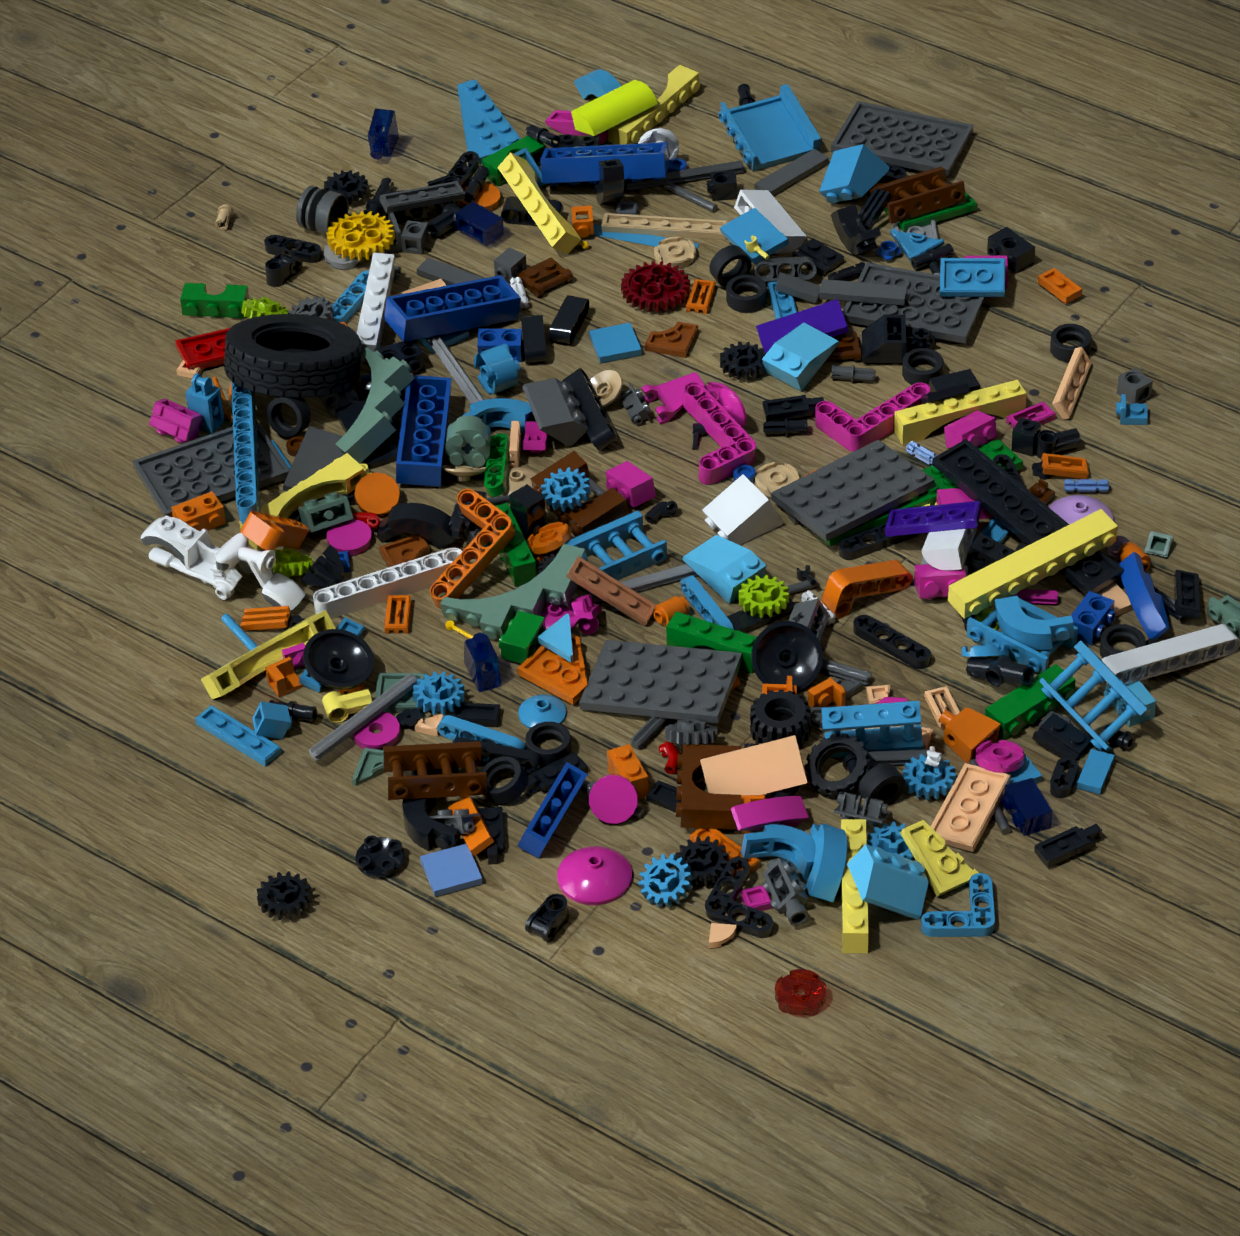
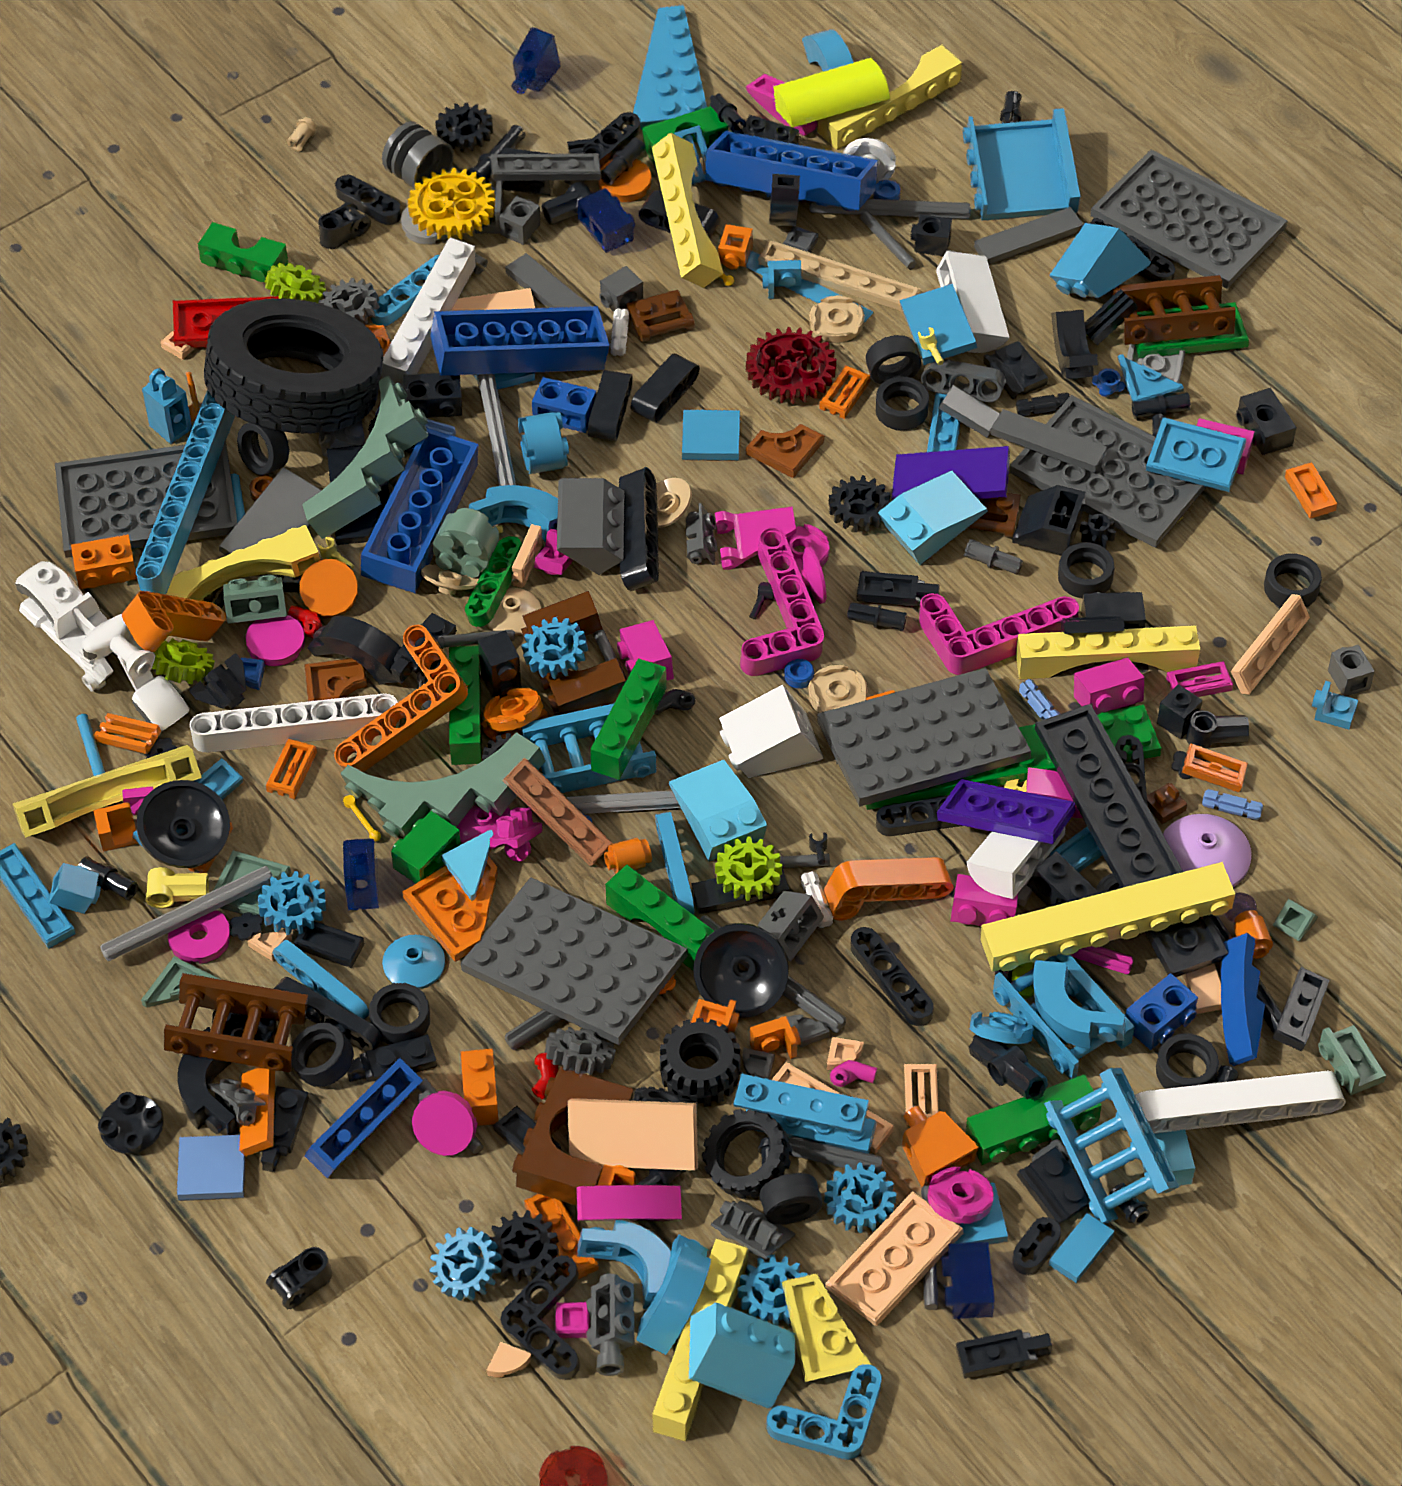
camera: 15 degrees right, 10 degrees up
dark pink brick [149,398,203,443] -> none
dark pink dish [557,846,632,905] -> none
white hand [925,746,941,767] -> none
none -> green brick [590,658,667,780]
none -> dark azure bracket [763,260,801,299]

